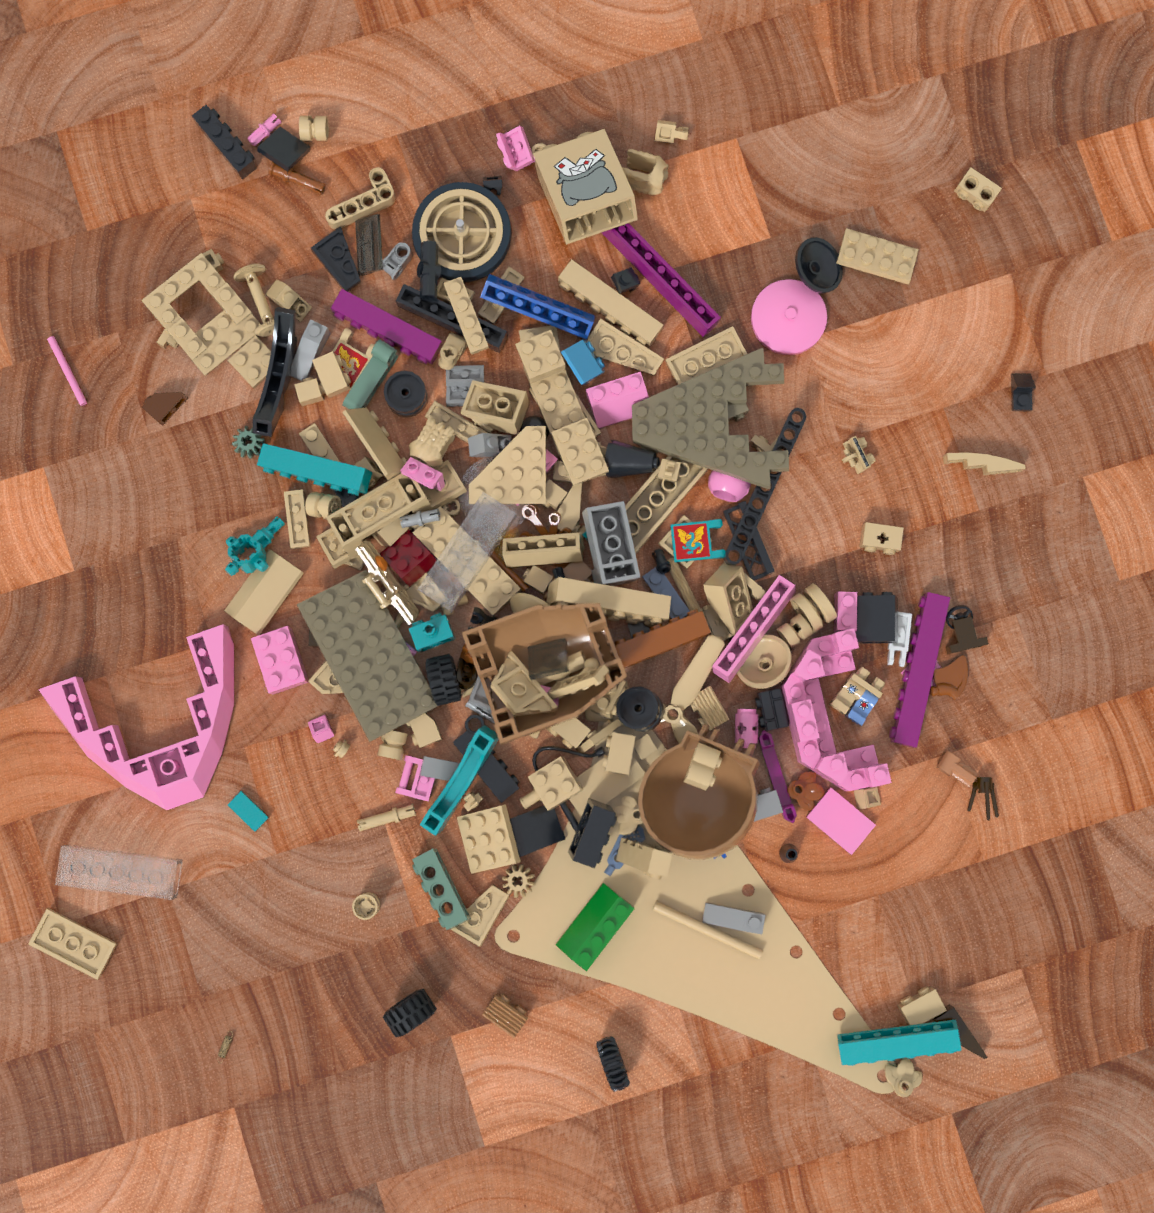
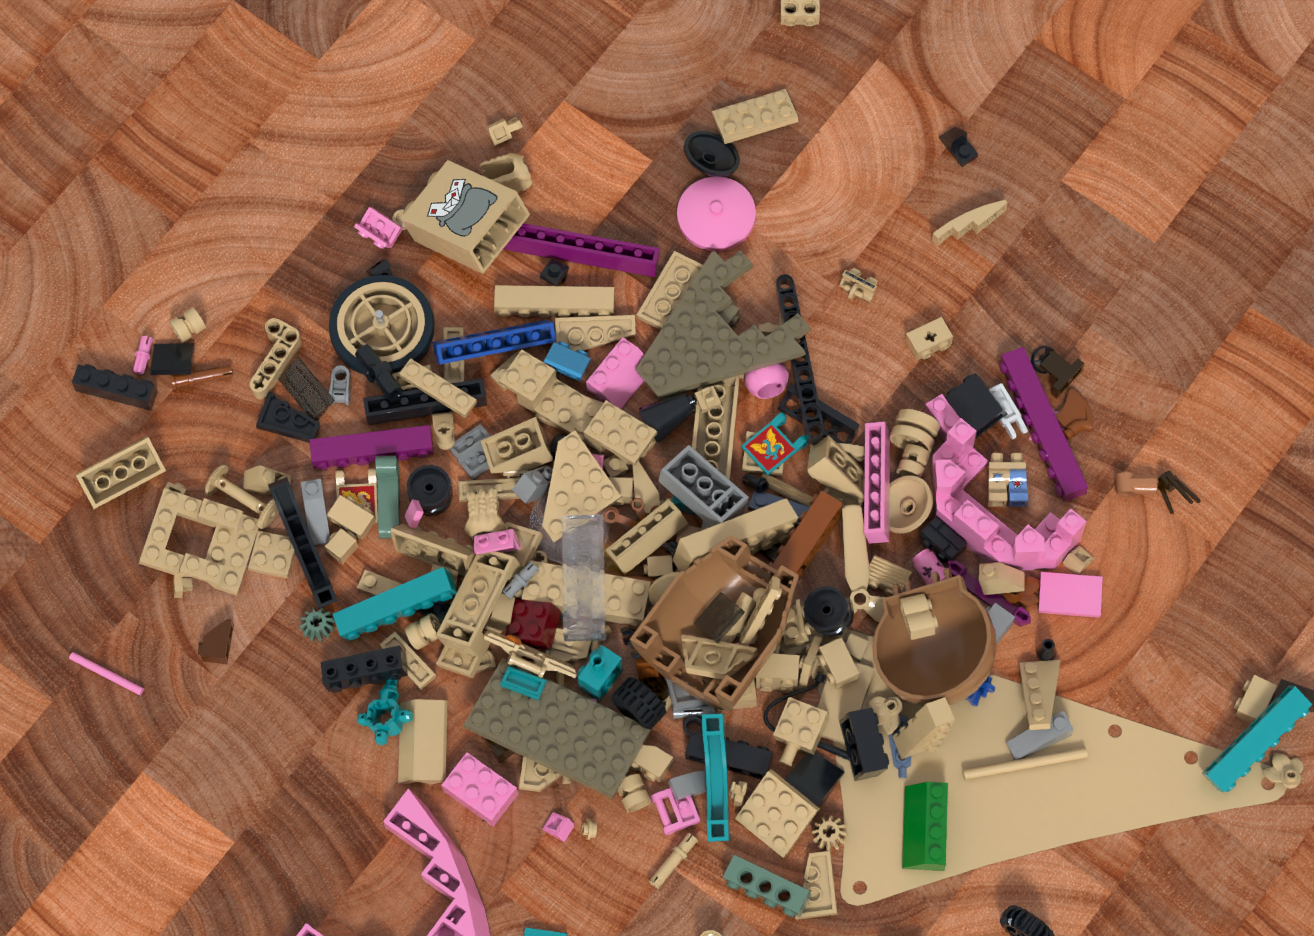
camera: 30 degrees left, 15 degrees down
none -> tan slope [75,436,166,509]
none -> black brick [321,645,408,693]
none -> bright pink tile [405,499,424,529]
none -> teal tile [500,666,547,701]
none -> tan slope [979,562,1025,595]
none -> tan wing [1019,660,1060,730]

